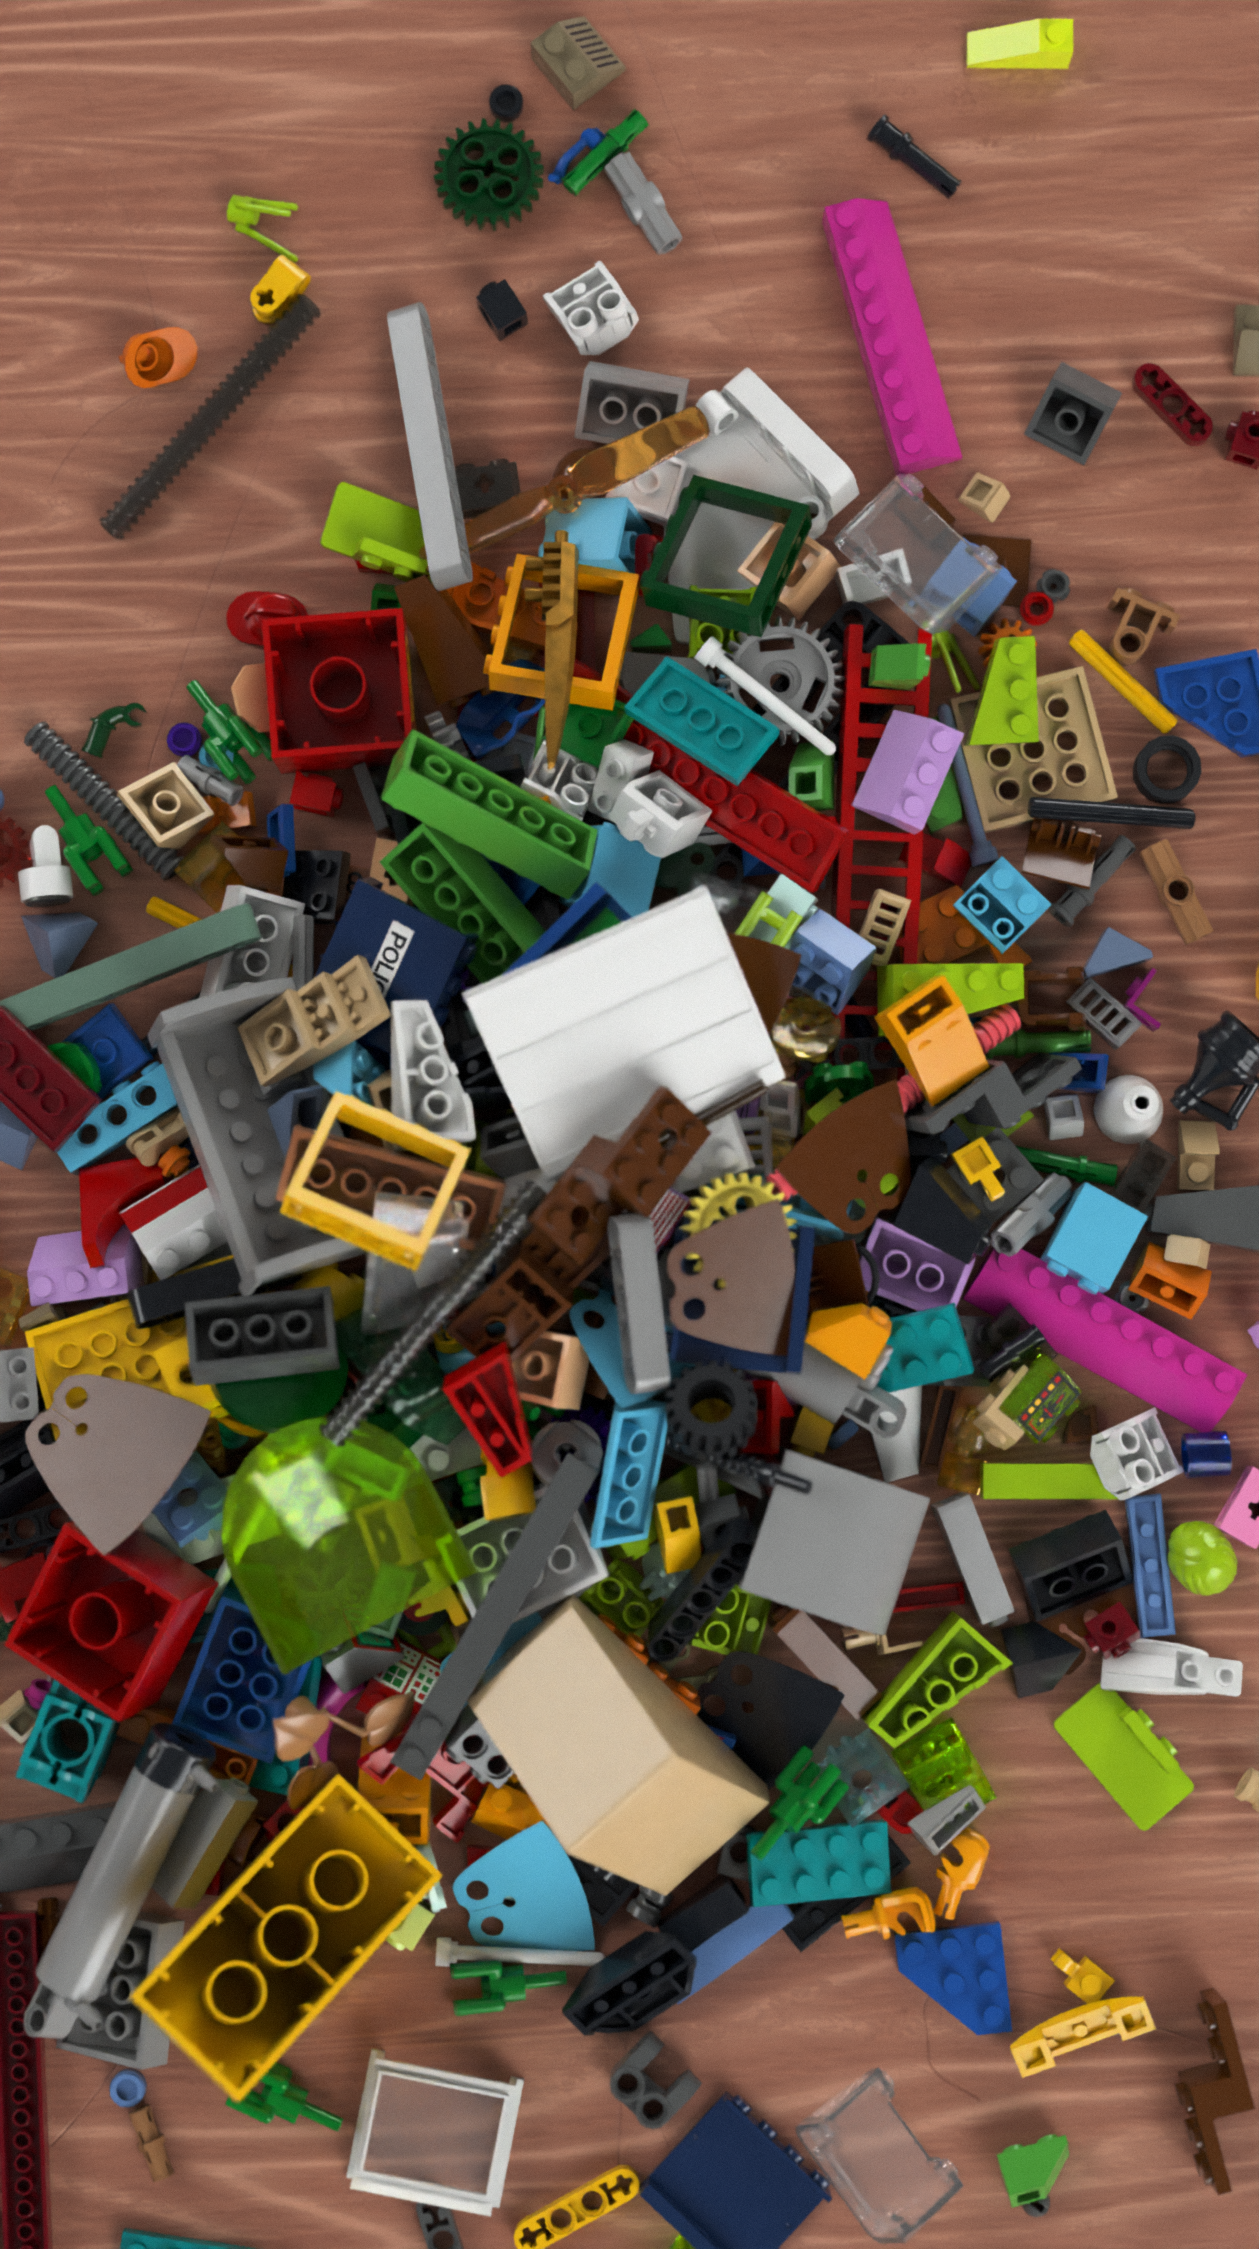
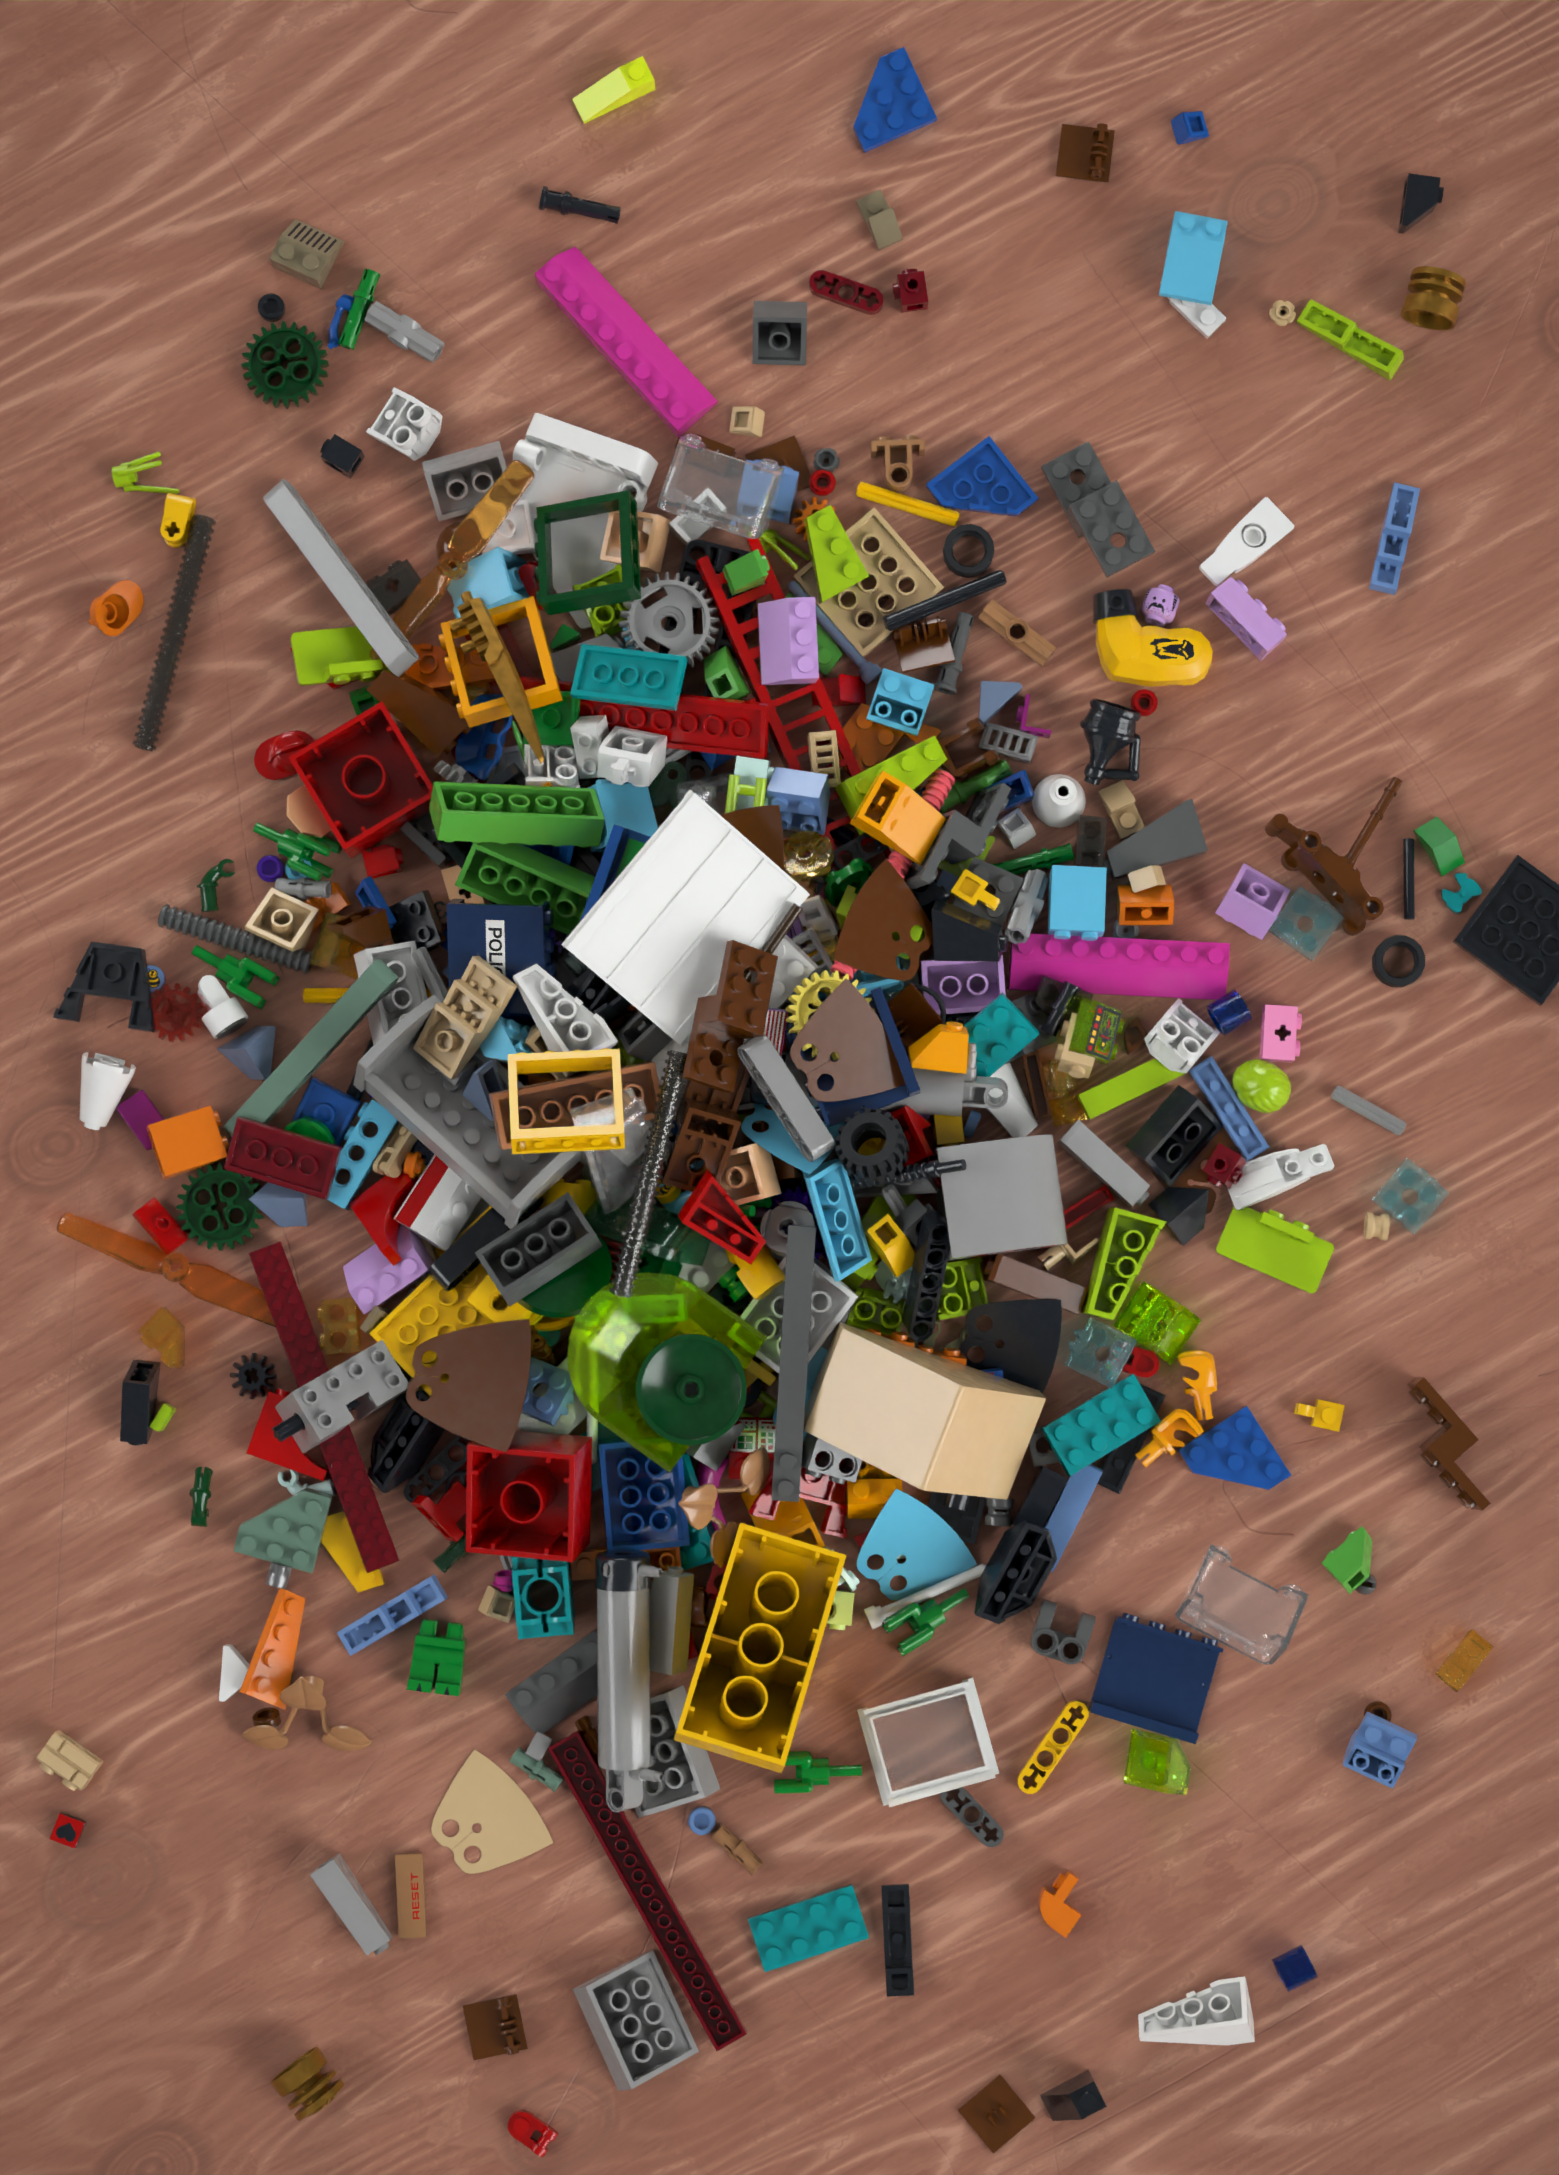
camera: 25 degrees left, 0 degrees up
white piece [695,636,836,755] -> none
green plant [750,1745,849,1861] -> none
light grey slope [908,1785,986,1856] -> none
yellow slope [1010,1997,1156,2078] -> none
none -> dark green dish [635,1334,747,1445]

